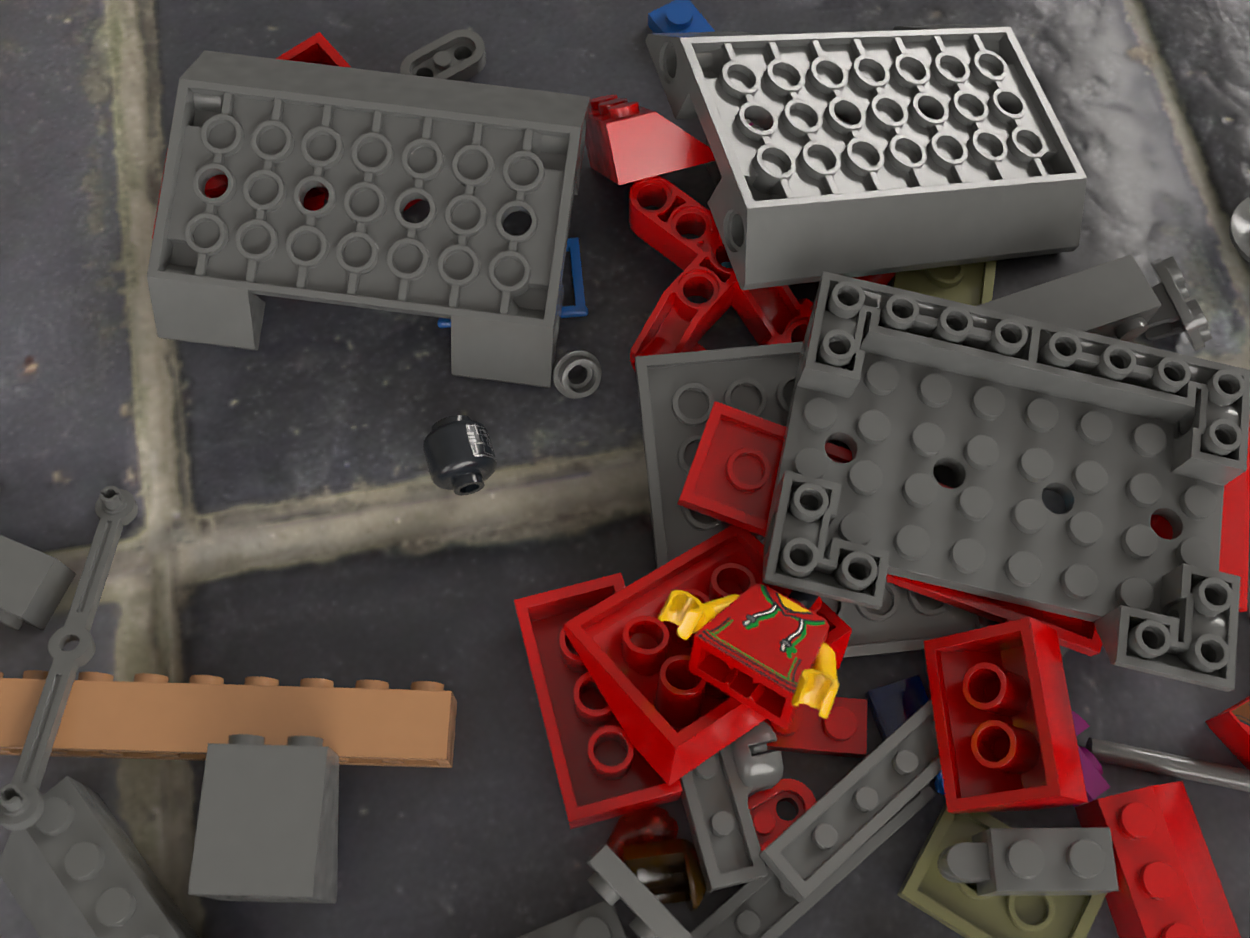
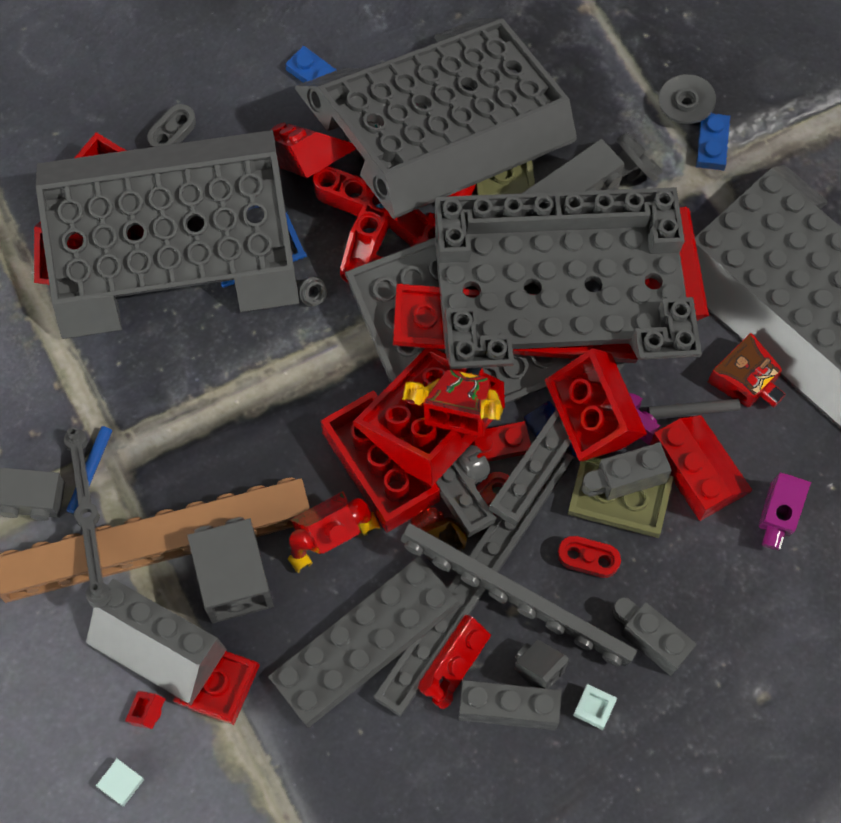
camera: 15 degrees left, 0 degrees up
black head [423,415,497,496] -> none
none -> blue bar [66,426,112,514]
none -> red torso [288,491,380,573]

